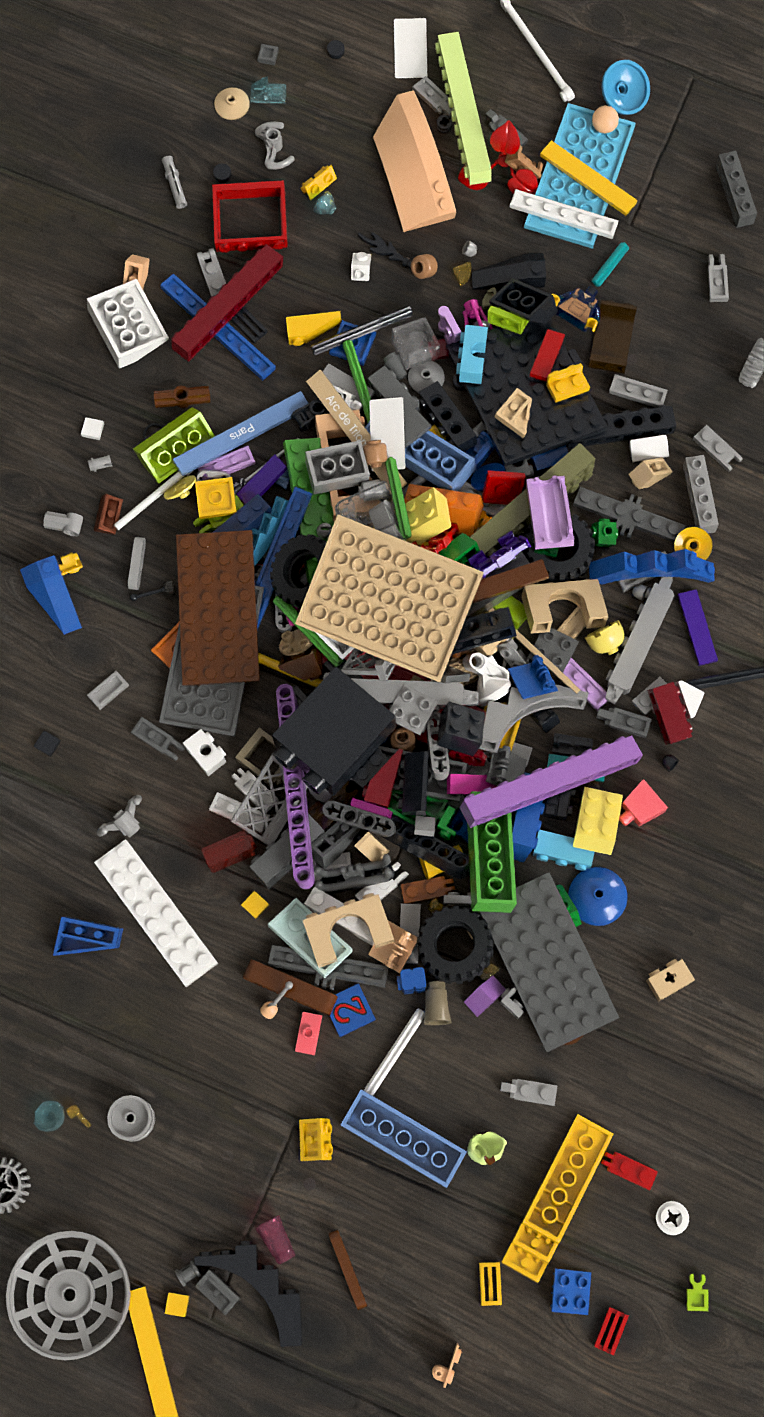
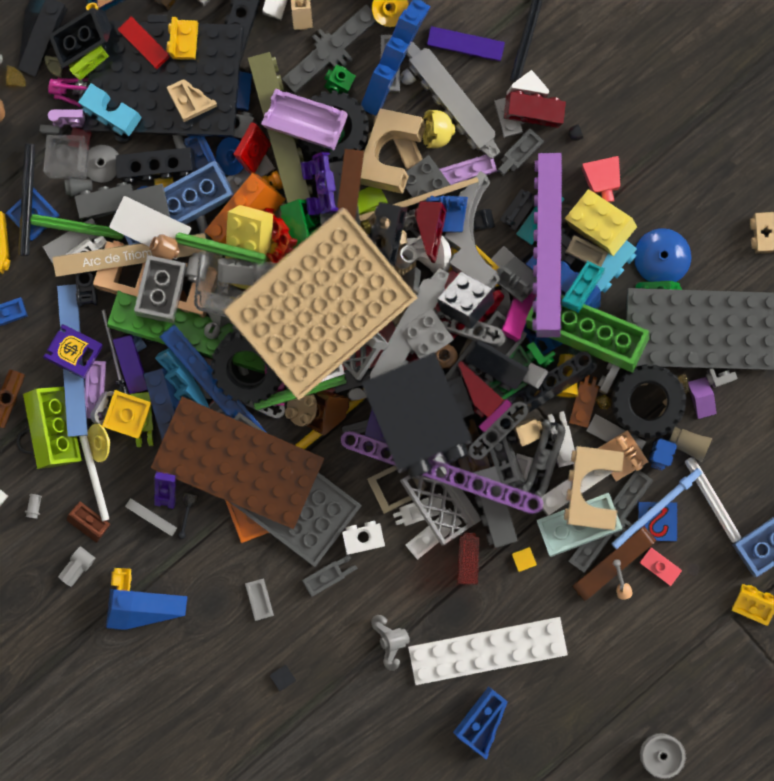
camera: 65 degrees left, 10 degrees up
none -> dark grey tile [40,125,62,137]
none -> dark purple container [43,324,103,379]
none -> dark purple plate [155,472,176,509]
none -> dark red slope [415,201,447,263]
none -> teal tile [561,261,605,312]
none -> dark tan tile [565,235,608,267]
none -> light blue bar [611,468,702,549]

